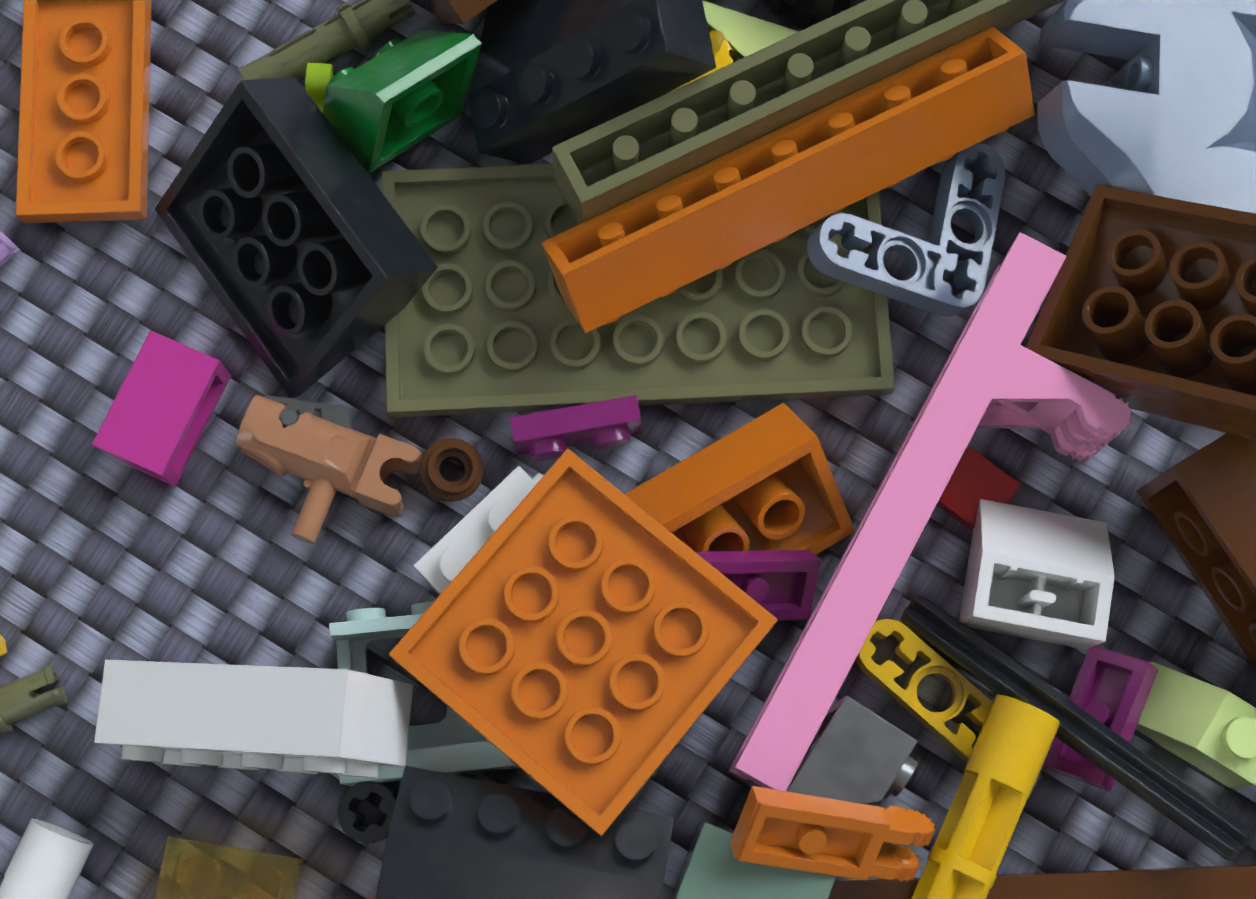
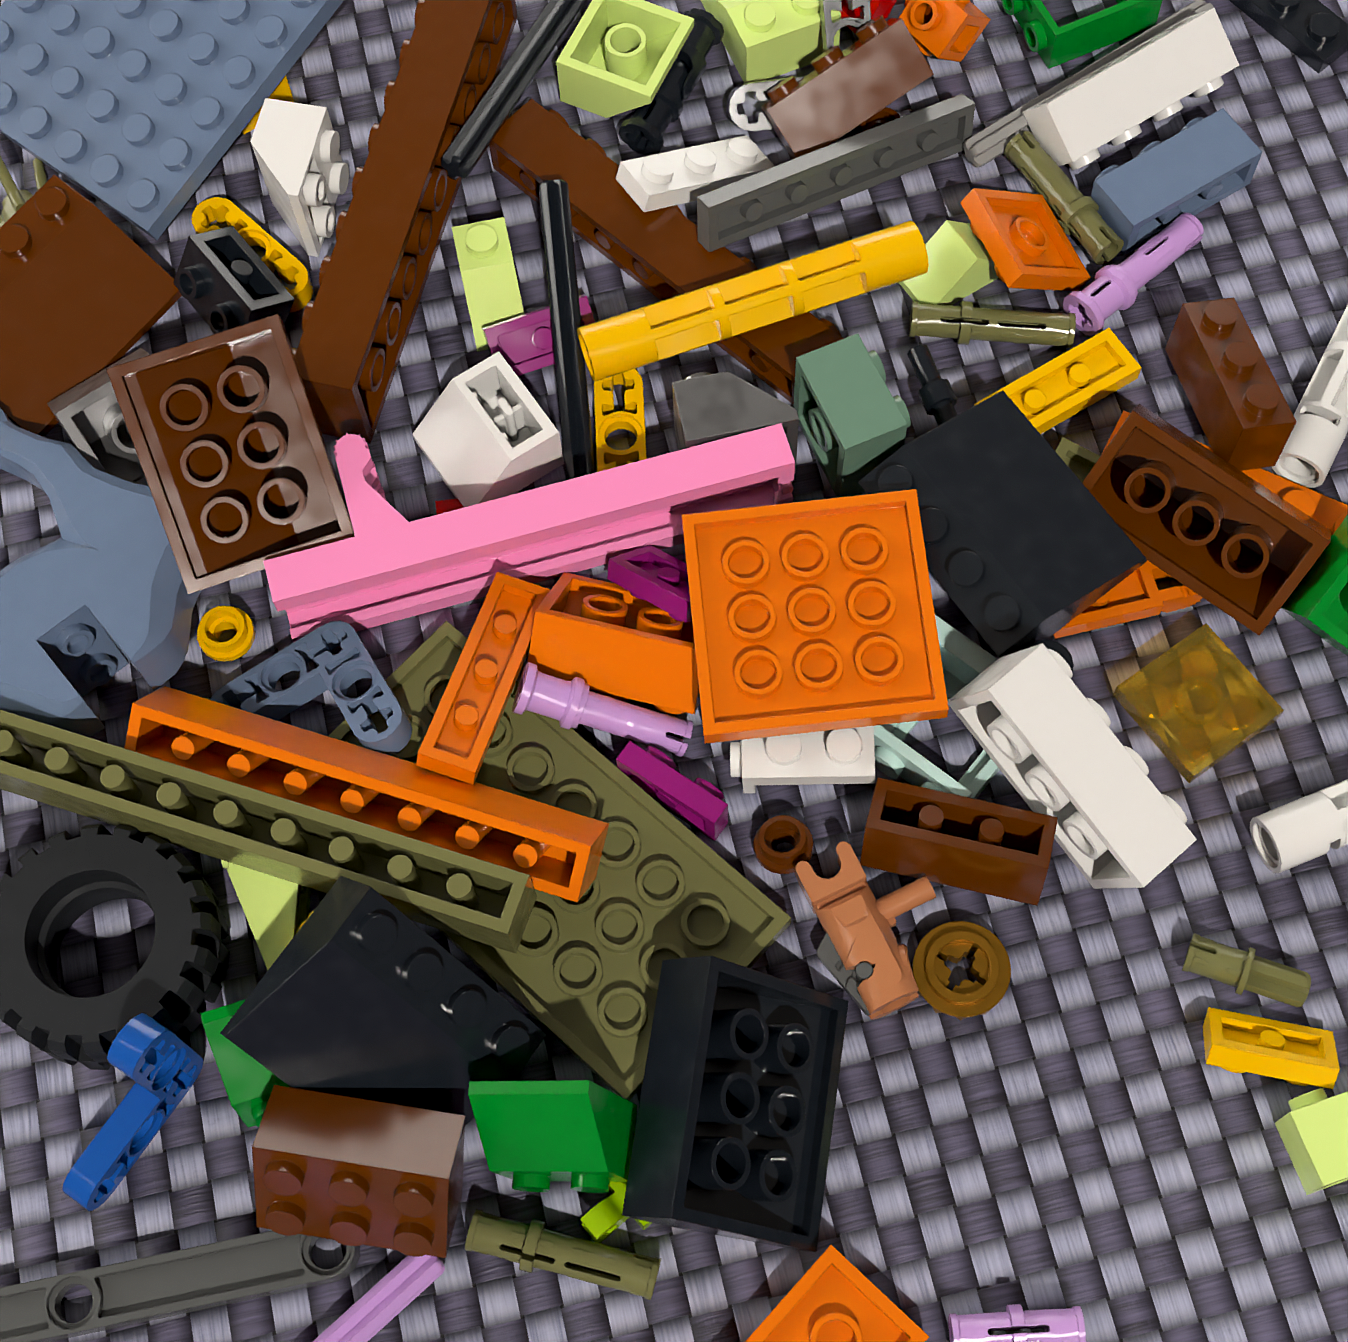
camera: 130 degrees left, 10 degrees down
dark pink brick [92,330,232,487] -> none
orange hinge [730,786,936,882] -> none
none -> yellow plate [197,606,255,662]
none -> orange plate [416,572,551,785]
none -> lavender pin [512,662,693,757]
none -> reddish brown brick [860,777,1058,906]
none -> pearl gold gear [912,921,1011,1020]

